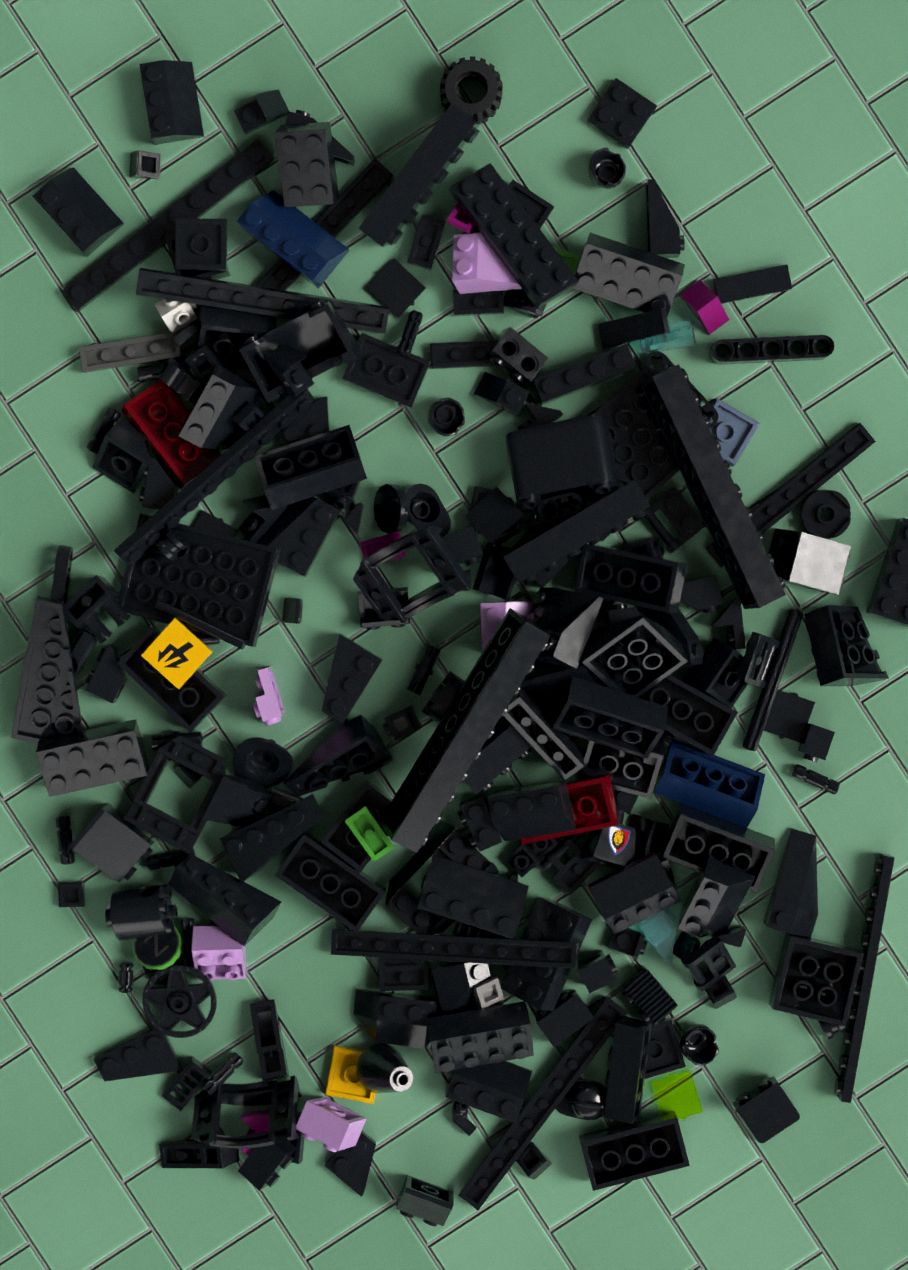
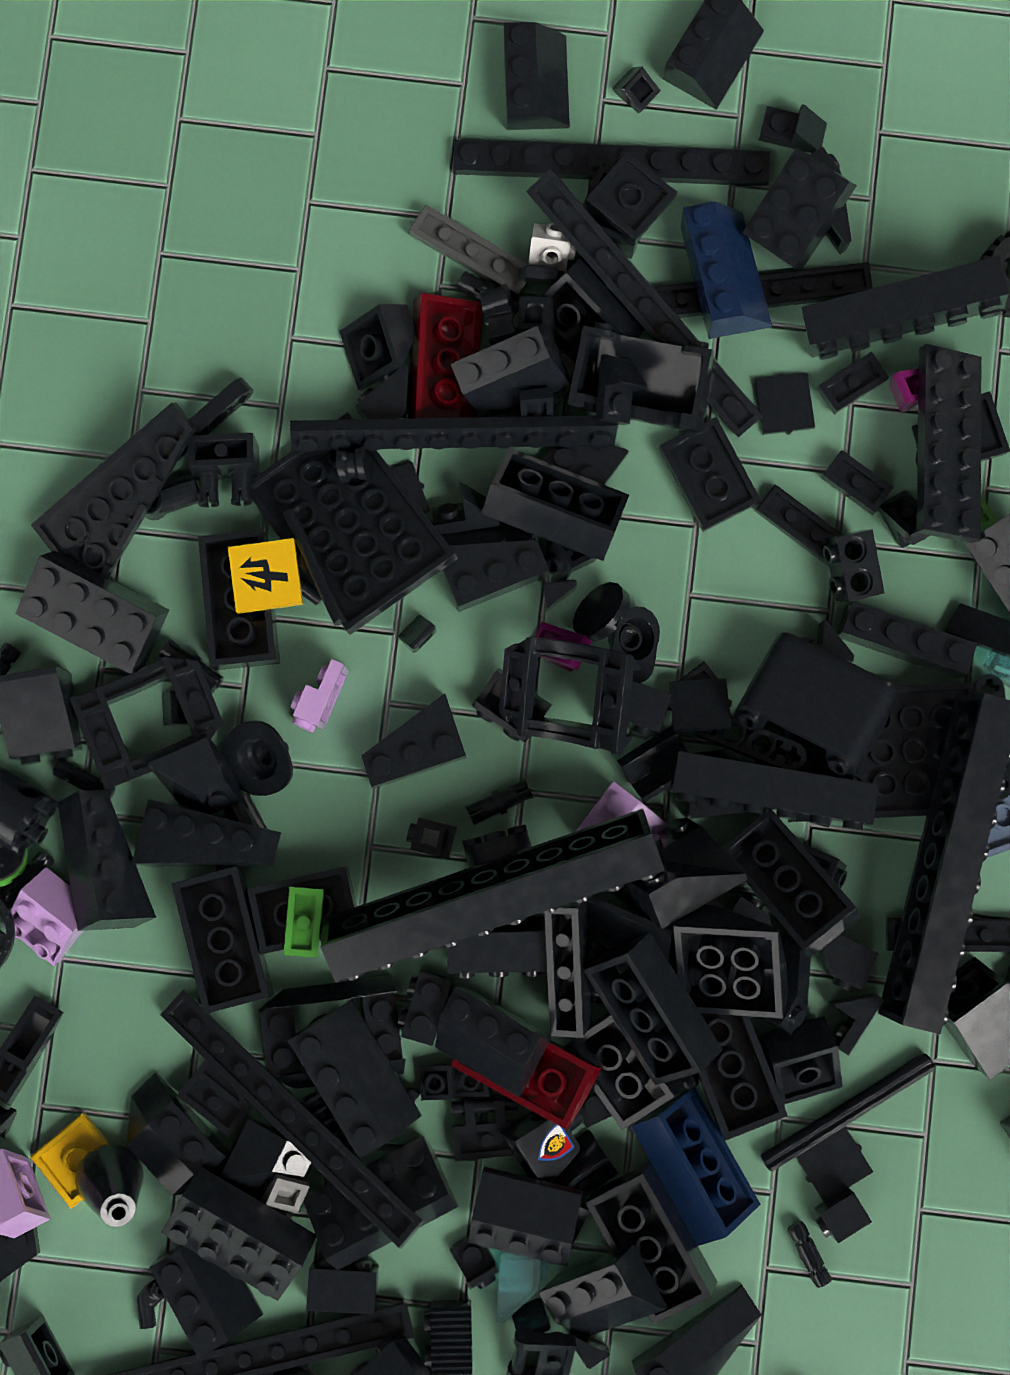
camera: 40 degrees right, 5 degrees down
black slope [85,645,127,703] -> none
black axle [87,407,121,454] -> none
black wedge [284,715,393,796] -> none
black axle [397,310,423,357] -> none
black hair [428,397,465,436] -> none
lavender slope [452,233,522,294] -> none
black slope [474,372,530,416] -> none
black brick [577,950,618,994] -> none
black plate [642,487,705,554] -> none
black plate [736,632,780,689] -> none
black wedge [804,605,889,686] -> none

